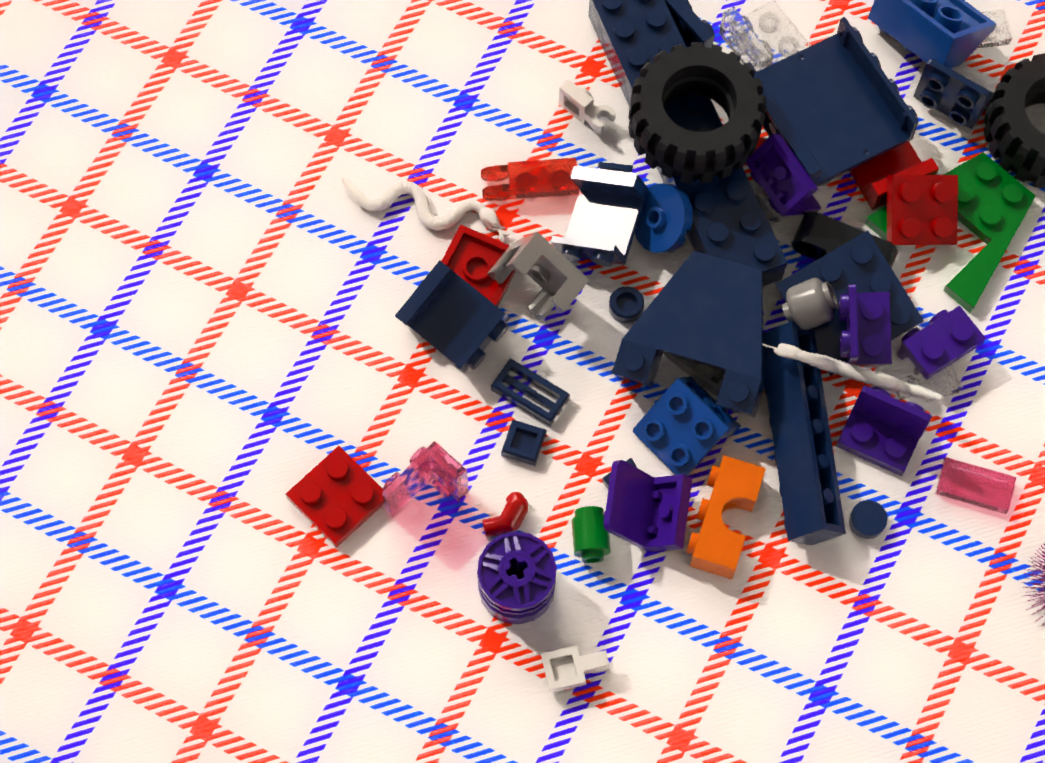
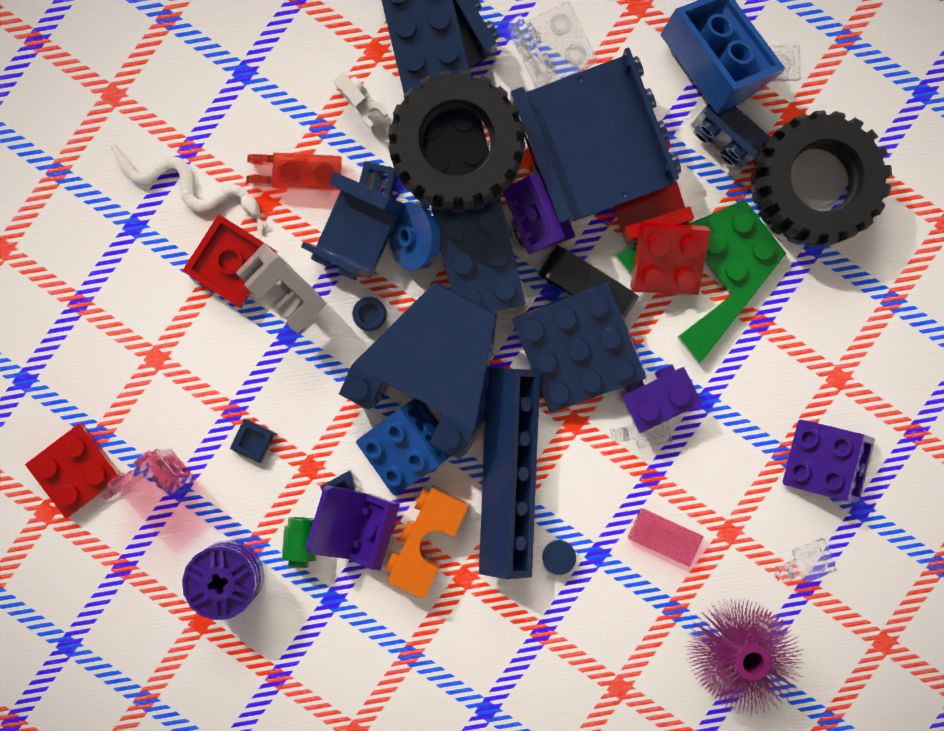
camera: 10 degrees right, 20 degrees up
dark blue panel [395,260,510,373] -> none
red arm [482,492,529,538] -> none
dark blue tile [491,358,570,427] -> none
white plate [541,645,610,693] -> none
white animal [762,343,943,402] -> none
light grey head [782,277,839,331] -> none
dark purple bracket [836,385,932,476] -> none
dark purple bracket [839,284,892,366] -> none

